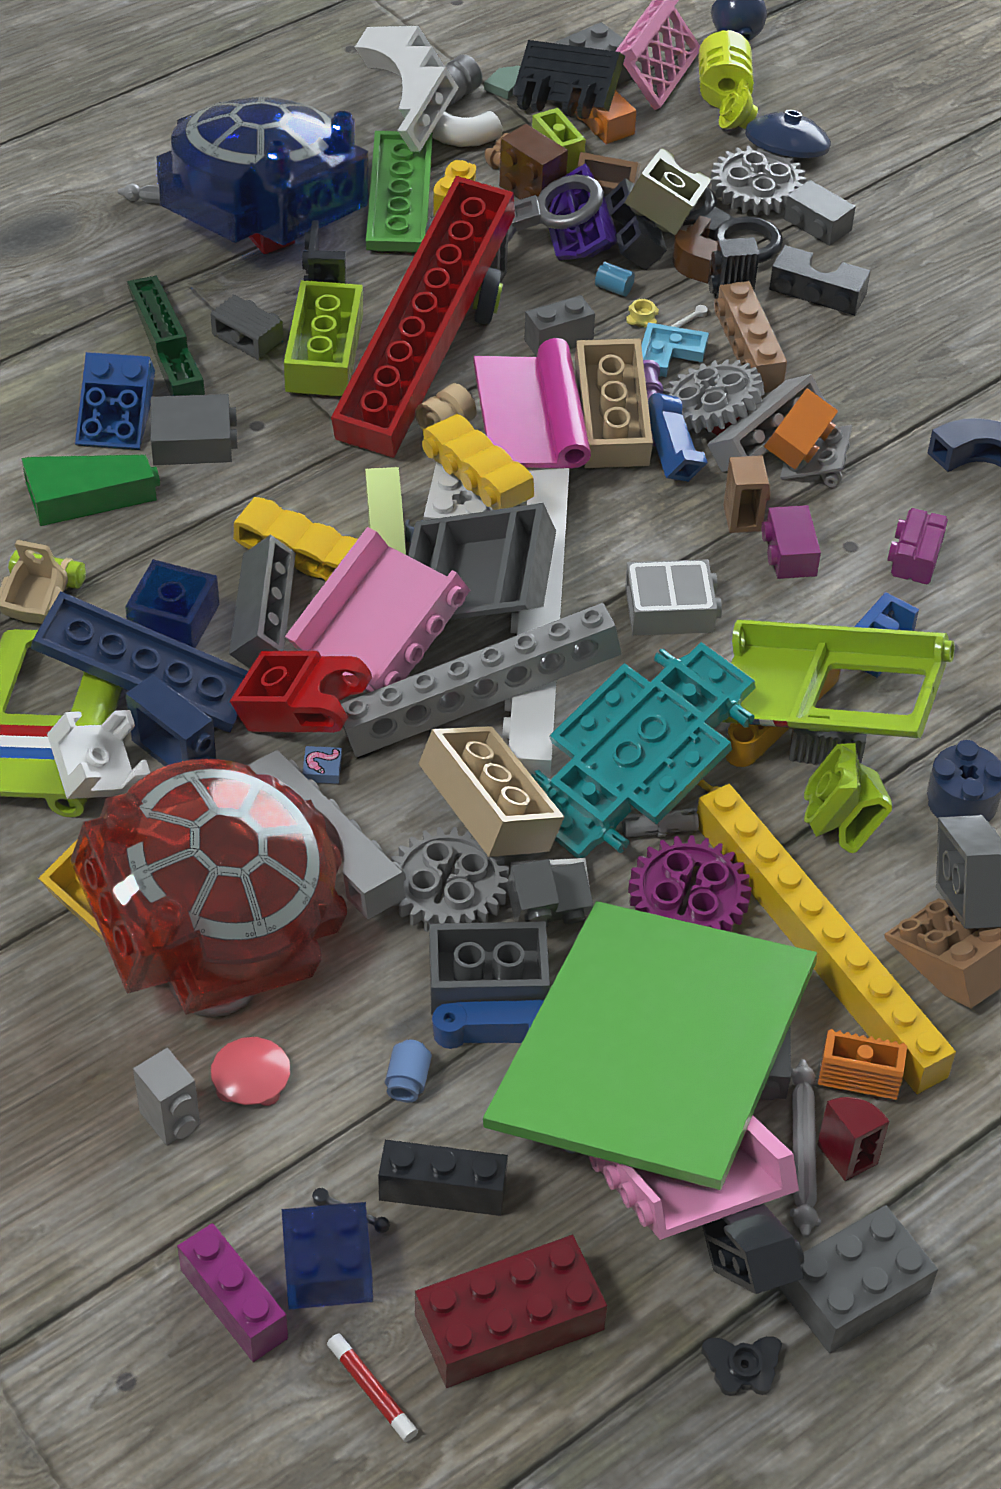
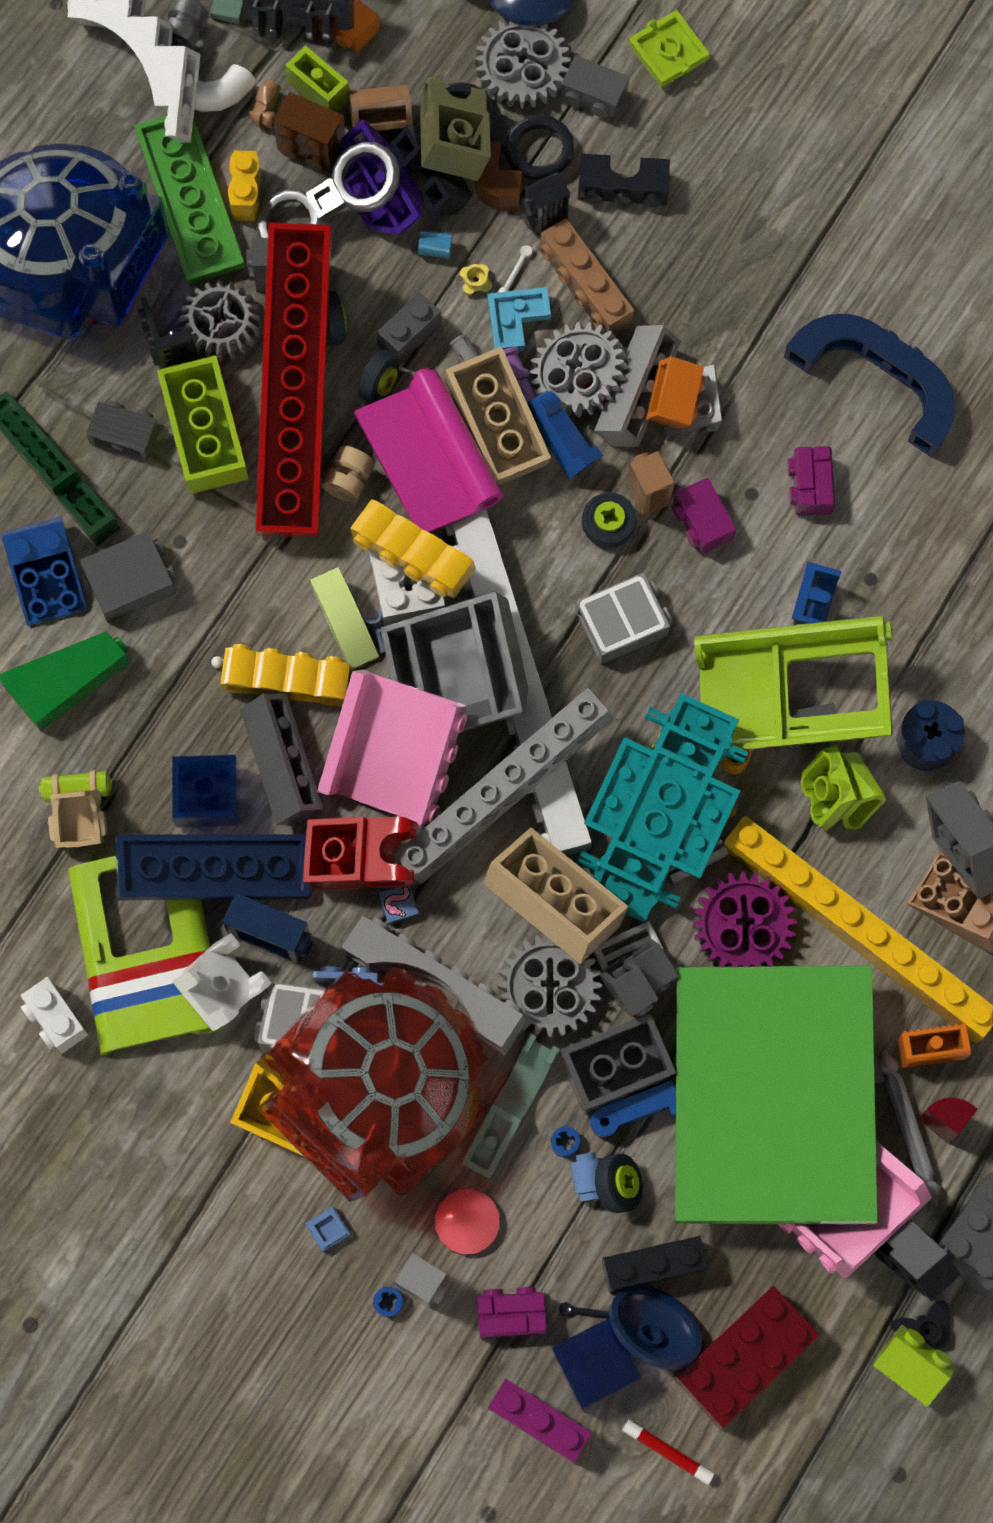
camera: 20 degrees left, 25 degrees up
none -> light grey gear [179,280,261,362]
none -> medium blue tile [305,1206,351,1252]
none -> black wheel [358,350,400,404]
none -> blue bush [373,1287,404,1317]
none -> sand green piece [462,1033,559,1179]
none -> magenta brick [477,1287,546,1339]
none -> blue bush [551,1126,580,1158]
none -> black wheel [582,492,637,548]
none -> black wheel [595,1153,643,1214]
none -> dark blue dish [609,1285,702,1370]
none -> lime plate [628,10,710,88]
none -> lime brick [873,1325,956,1407]

